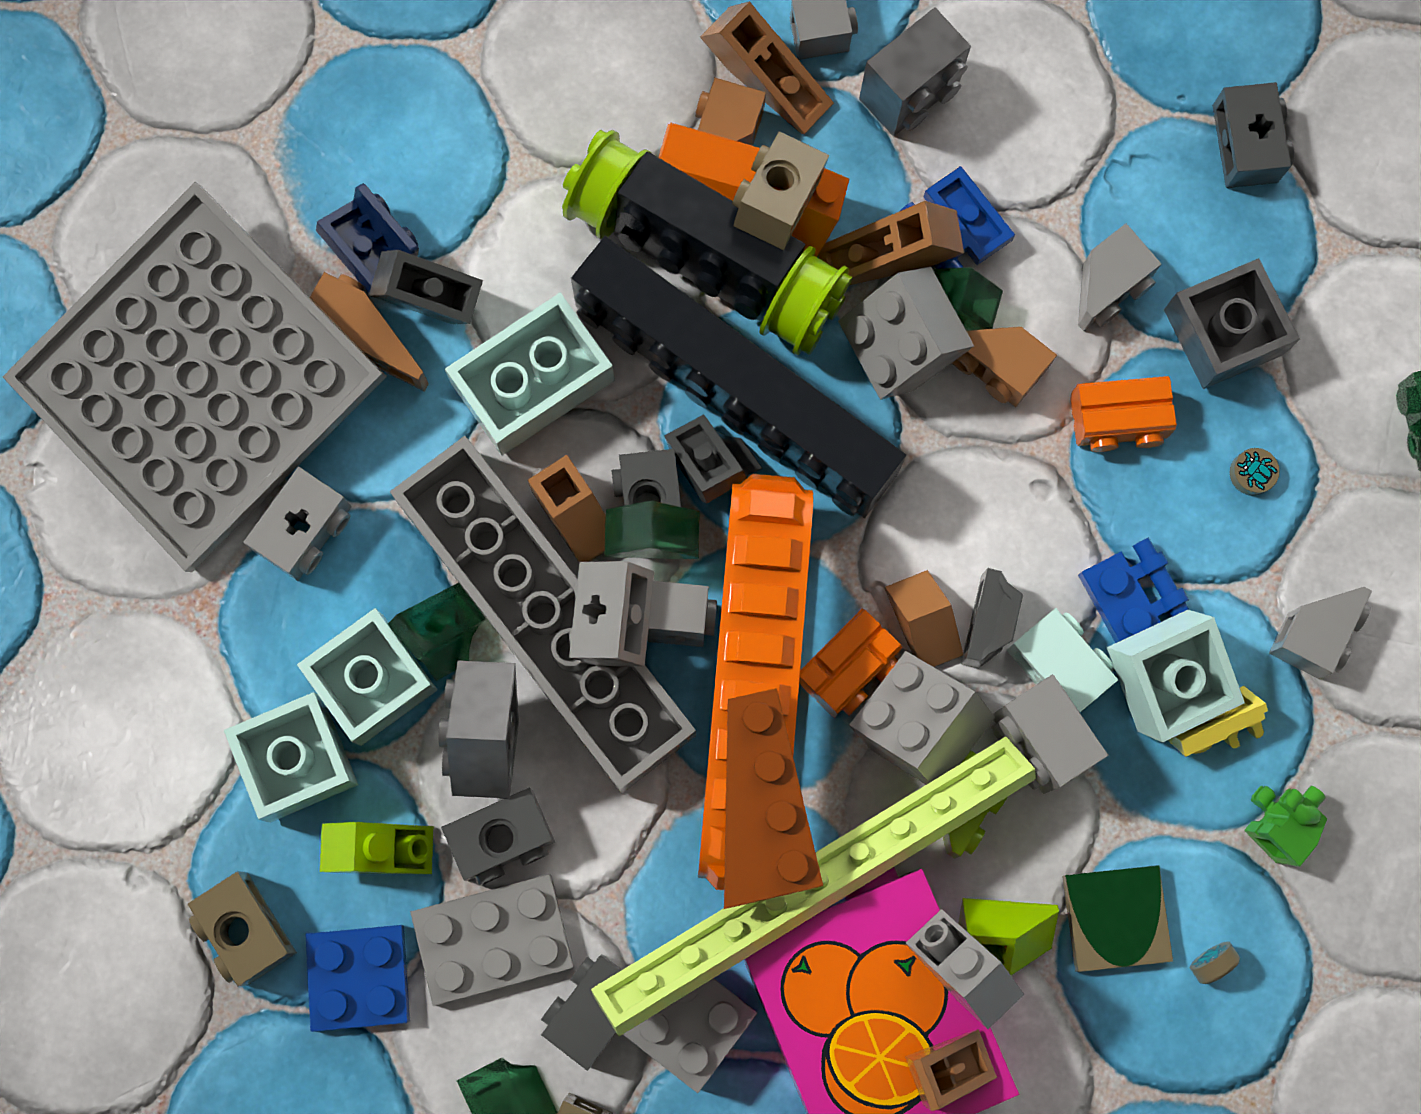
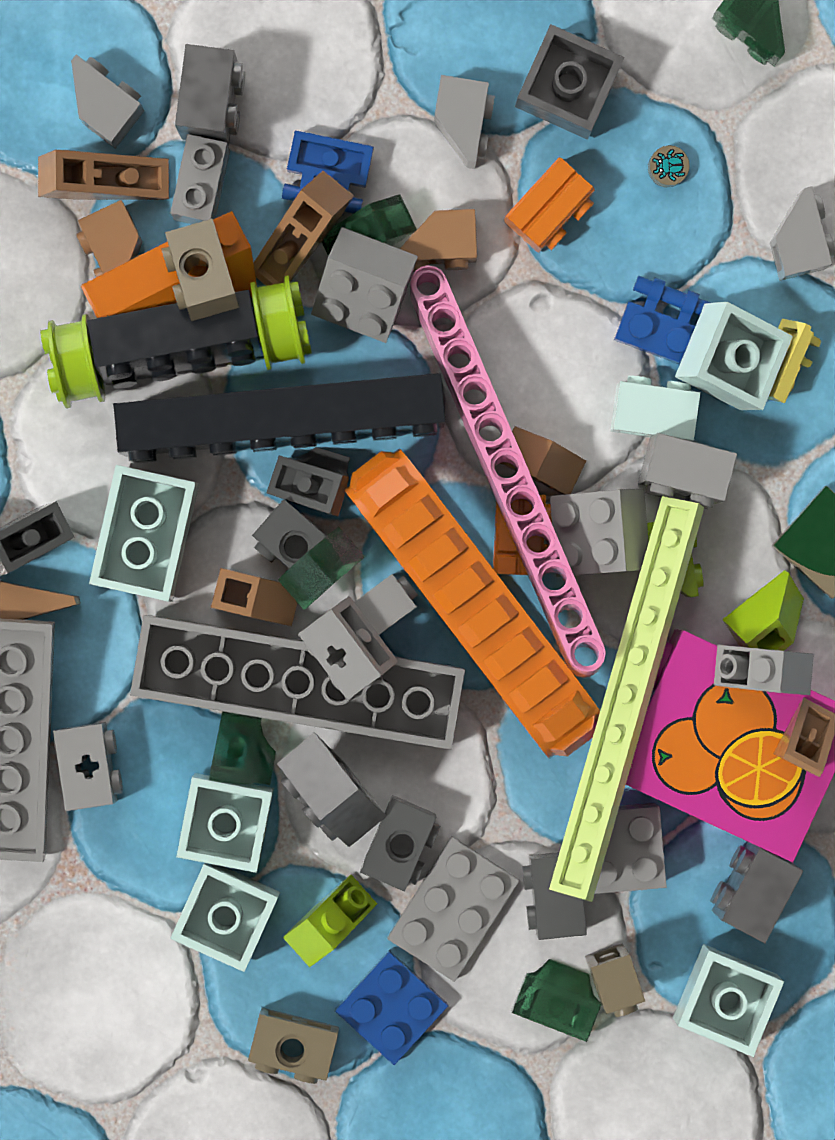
camera: 40 degrees left, 10 degrees up
dark orange wing [724,688,823,909] -> none
dark grey slope [961,568,1023,669] -> none
none -> light grey brick [170,134,230,224]
none -> bright pink beam [410,265,606,678]

